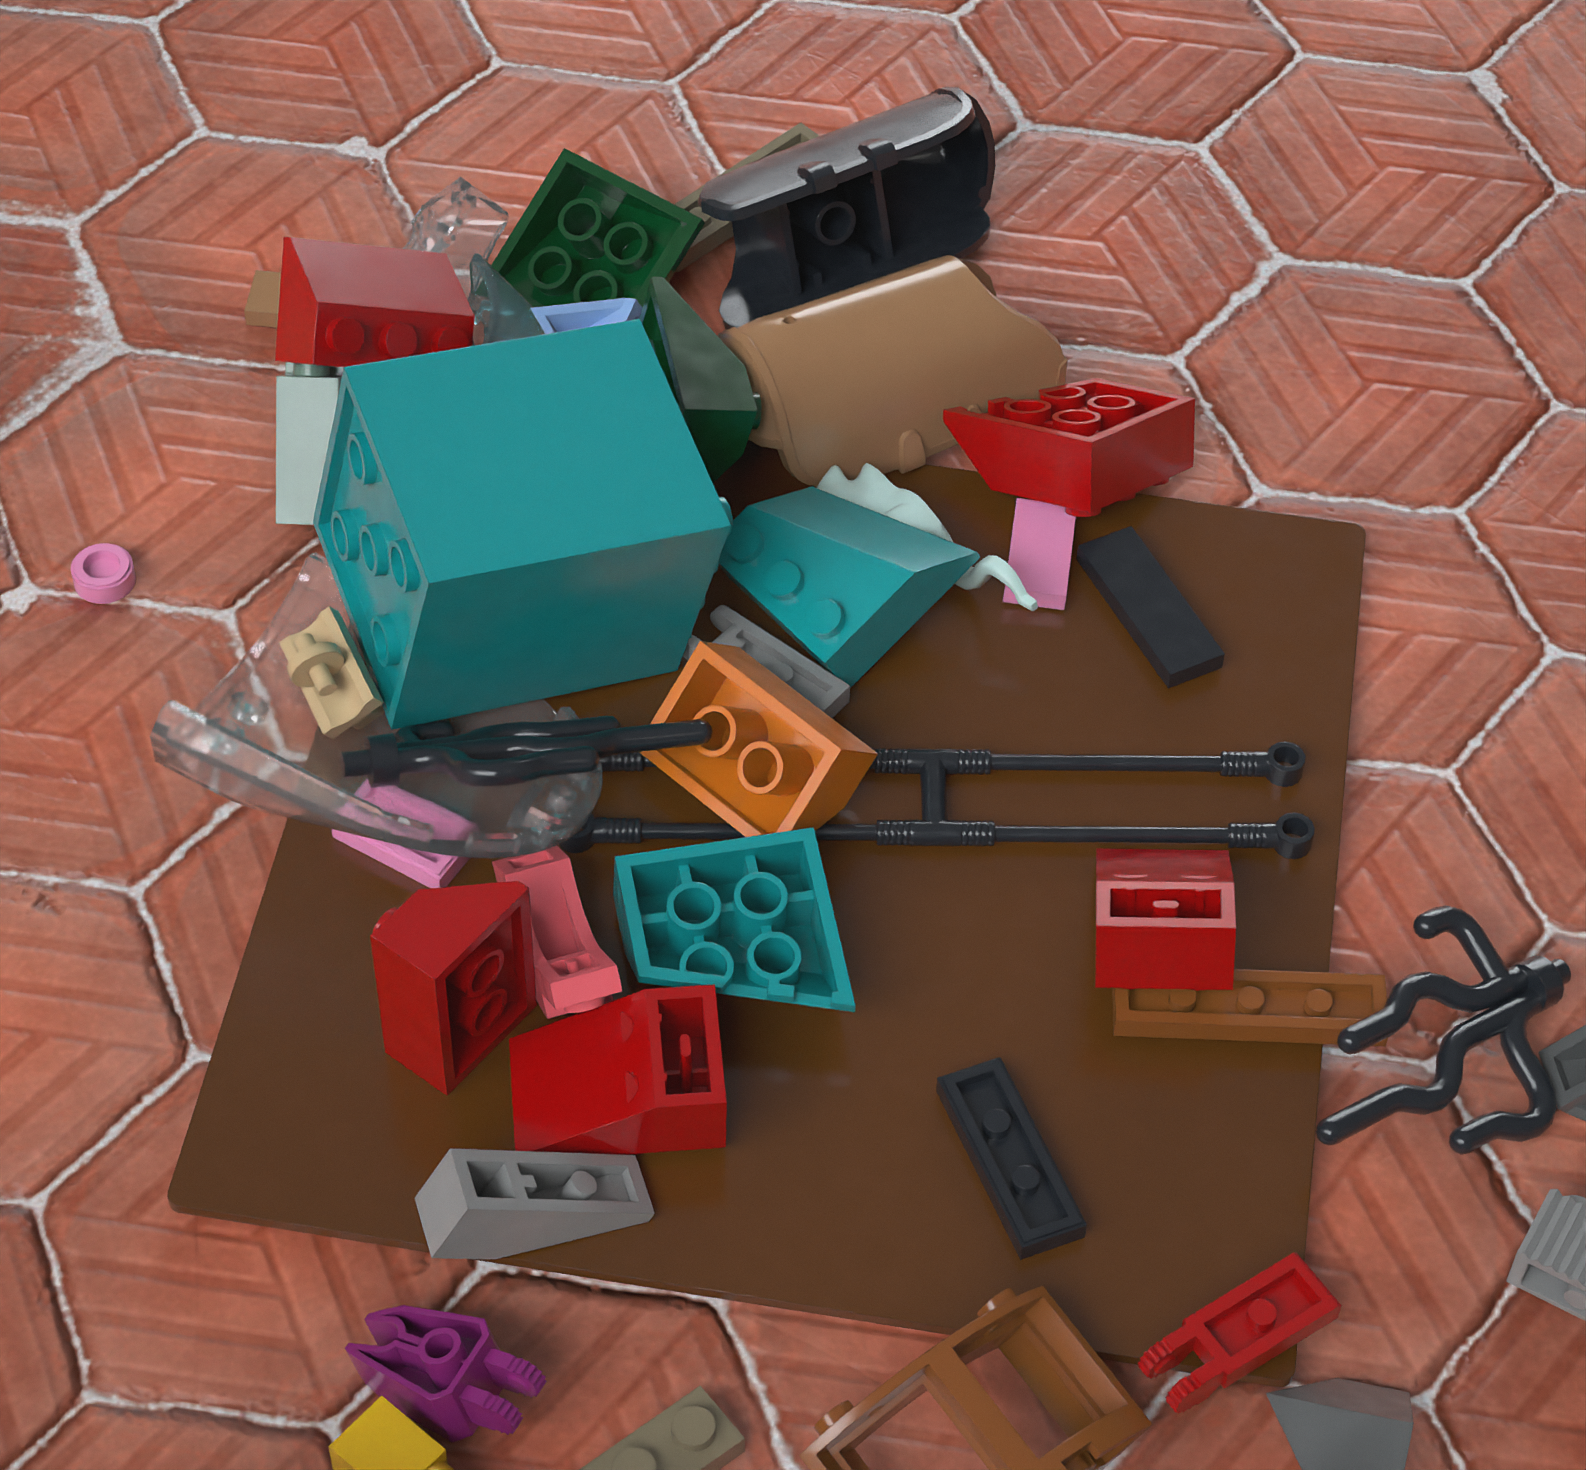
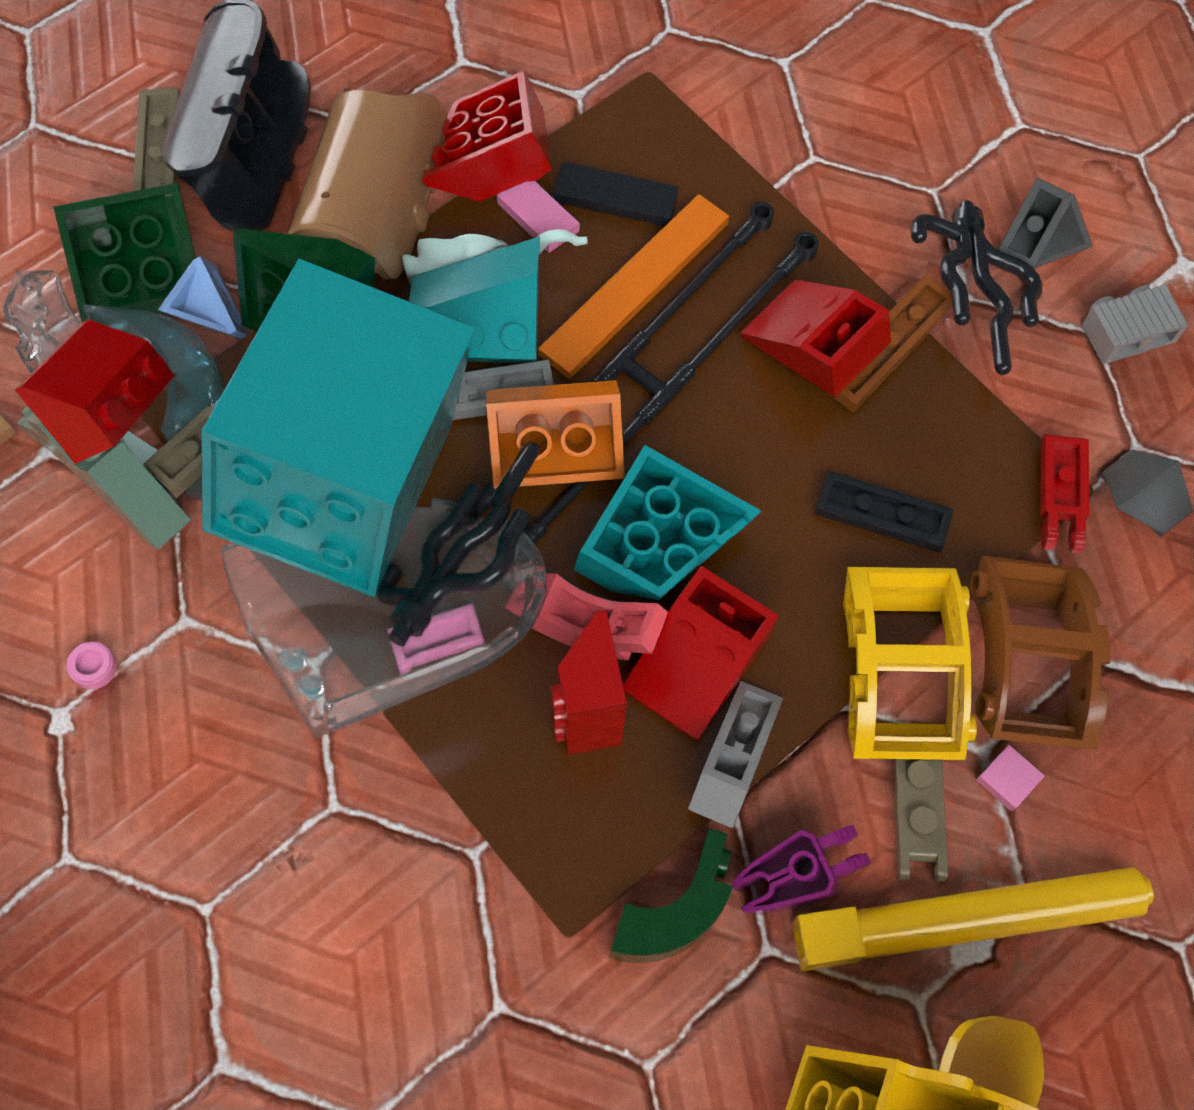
camera: 50 degrees left, 15 degrees up
tan hips [279,606,384,739] -> none
none -> orange tile [538,194,730,380]
none -> dark green arch [609,828,733,963]
none -> yellow window [843,567,977,760]

